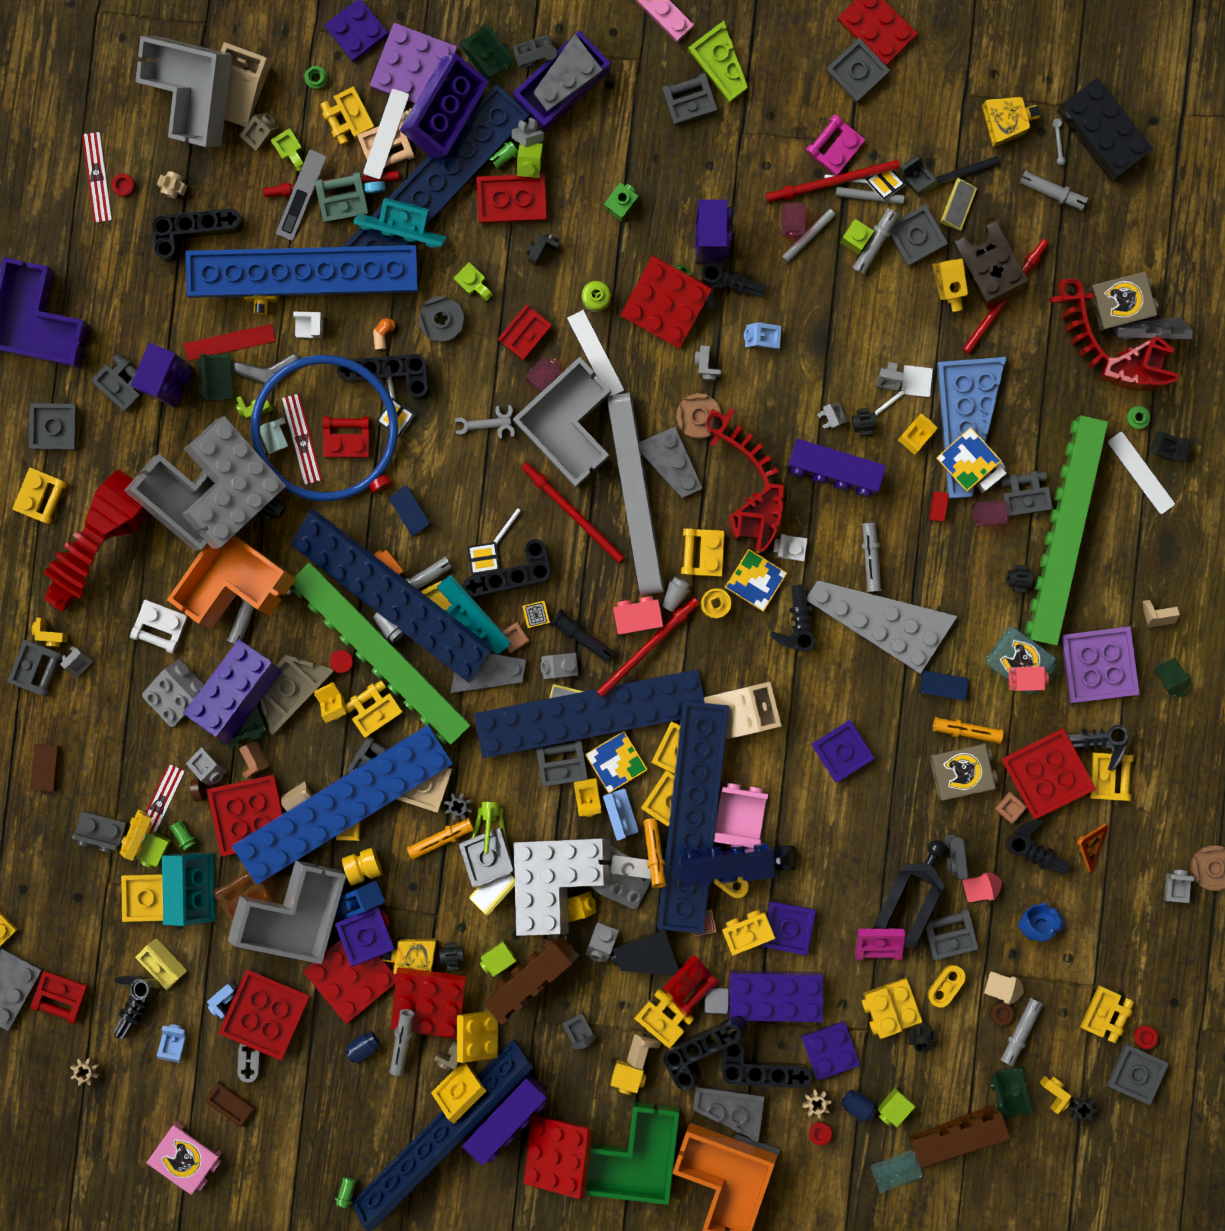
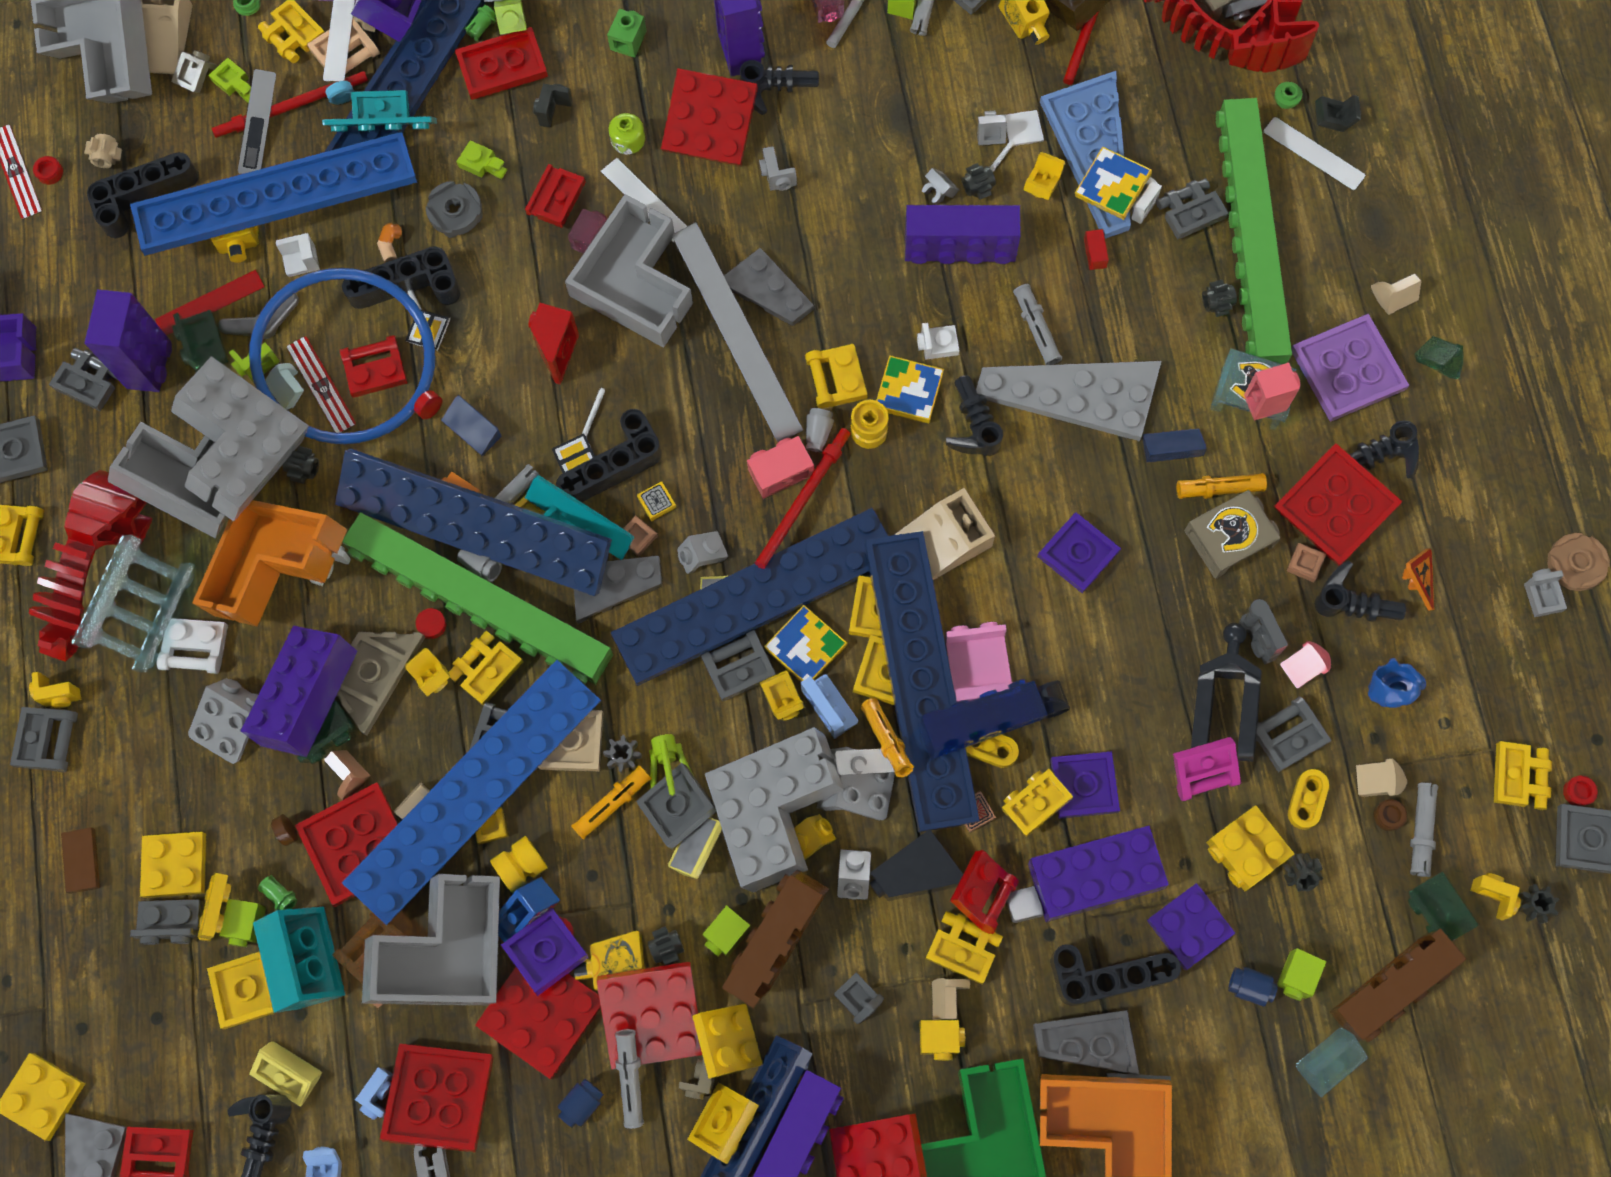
camera: 15 degrees left, 15 degrees down
light grey tile [60,646,93,678] -> none
sticker [141,764,184,843] -> none
light grey bracket [186,747,227,787] -> none
light grey pin [227,598,254,644] -> none
sand green plate [315,172,368,222] -> none
light grey bar [455,405,515,439] -> none
red bar [521,462,624,563] -> none
black pin [549,609,614,663] -> none
black beam [663,1016,747,1091] -> none
medium nougat tile [676,393,722,439] -> none
red piece [705,408,784,555] -> none
light blue bracket [744,322,781,349] -> none
tan gear [802,1088,831,1119] -> none
red tile [809,1121,832,1146] -> none
clear pink brick [972,500,1007,526] -> none
yellow plate [1089,752,1134,801] -> none
none -> clear light blue fence [71,535,195,672]
none -> yellow plate [140,832,206,898]
none -> red slope [528,303,579,385]

